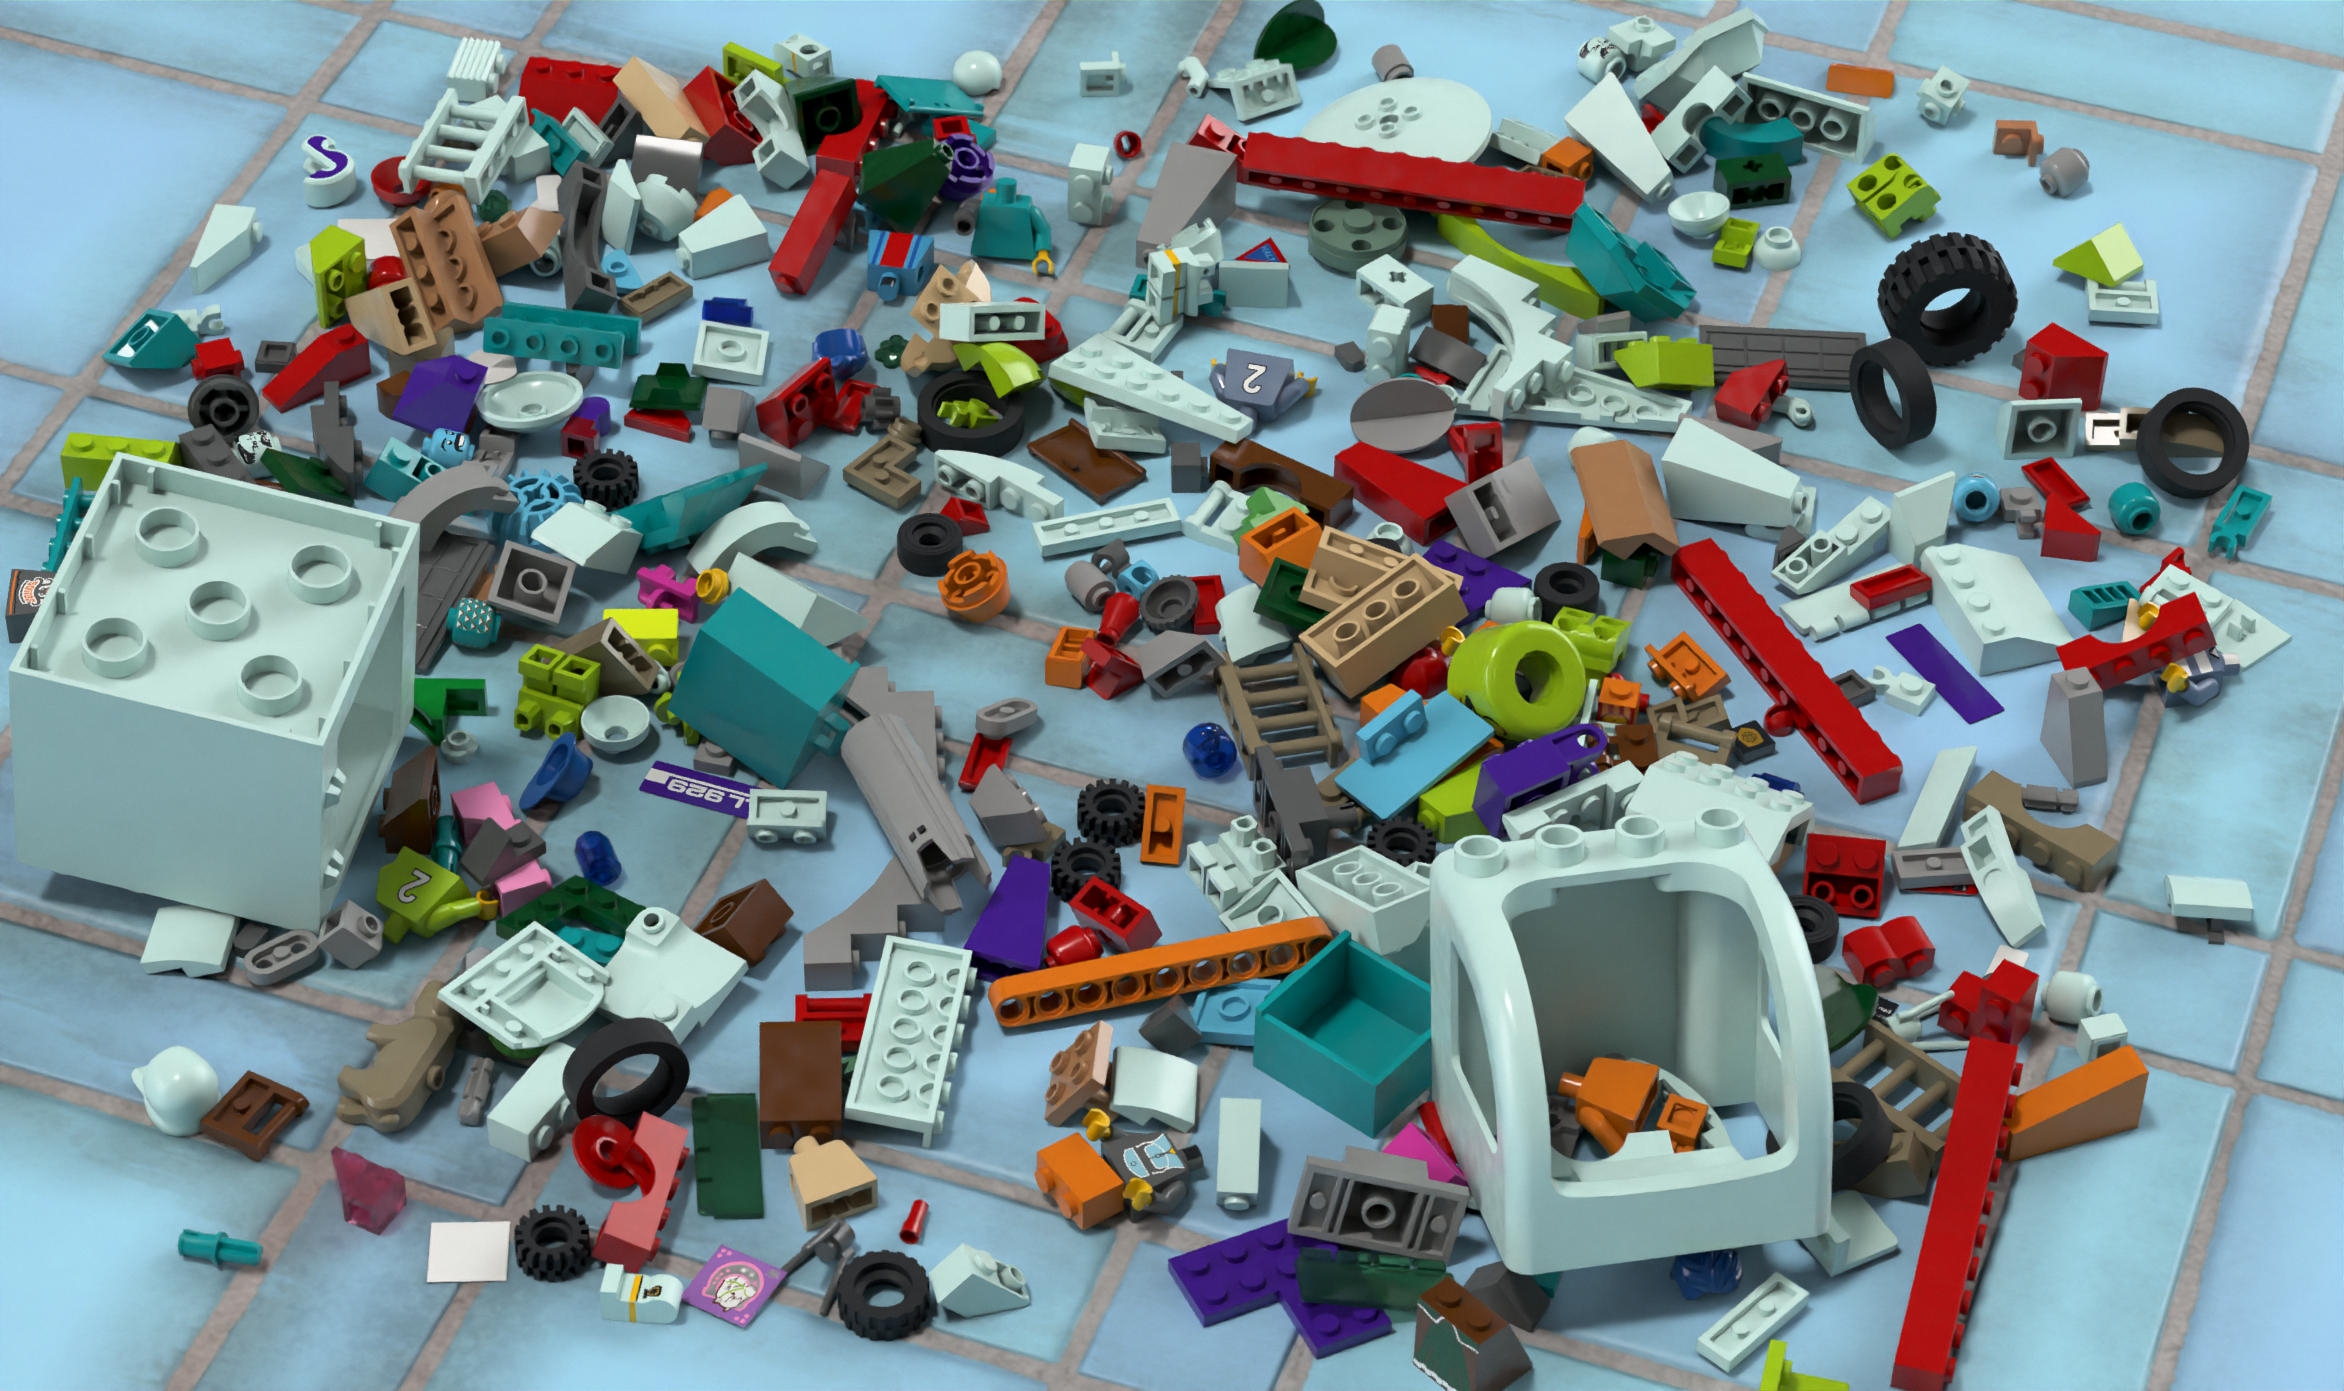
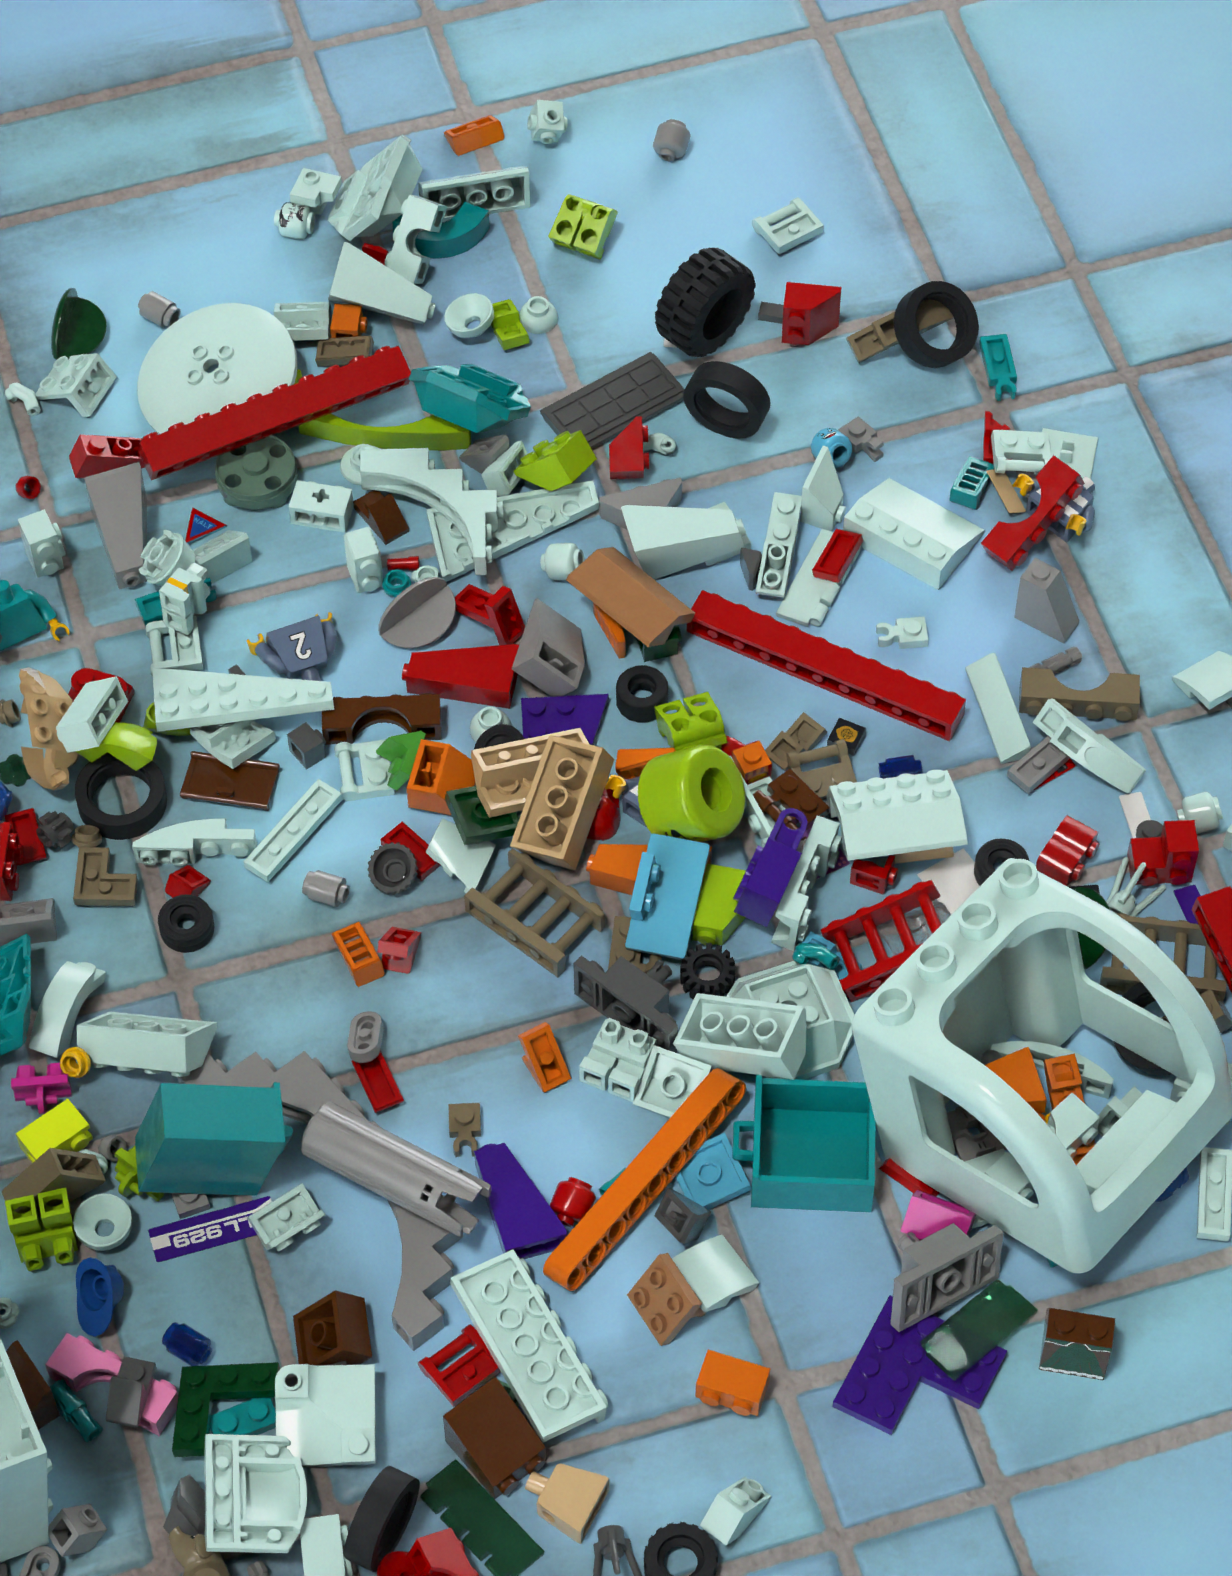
camera: 35 degrees left, 15 degrees up
lime torso [376,846,499,945] -> none
red piece [899,1199,929,1244] -> none
lime plate [937,399,1000,429] -> none
orange cone [938,549,1011,622] -> none
light grey slope [968,763,1049,846] -> none
black tyre [1051,837,1121,903] -> none
red brick [1068,875,1163,954] -> none
black tyre [1077,778,1146,848] -> none
dark grey torso [1082,1108,1204,1223] -> none
leg [1091,538,1160,602] -> none
red cone [1097,592,1140,647] -> none
light grey slope [1137,630,1226,699] -> none
clear blue head [1182,722,1237,778] -> none
light aqua slope [1216,1098,1261,1210] -> none
dark grey piece [1334,341,1365,372] -> none
dark grey slope [1409,326,1487,387] -> none
dark grey slope [1463,1260,1550,1333] -> none
light aqua head [1485,587,1542,625] -> none
orange bracket [1644,631,1731,703] -> none
dark green brick [1713,152,1792,210] -> none
red hinge [1763,704,1794,737] -> none
red slope [1802,833,1886,918] -> none
dark grey tile [1831,669,1876,708] -> none
dark purple sticker [1885,623,2005,724] -> none
nougat bracket [1992,120,2044,166] -> none
light aqua slope [1995,398,2082,460] -> none
red tile [2021,457,2091,510] -> none
red slope [2040,494,2102,562] -> none
slope [2052,222,2144,287] -> none
teal head [2108,482,2161,536] -> none

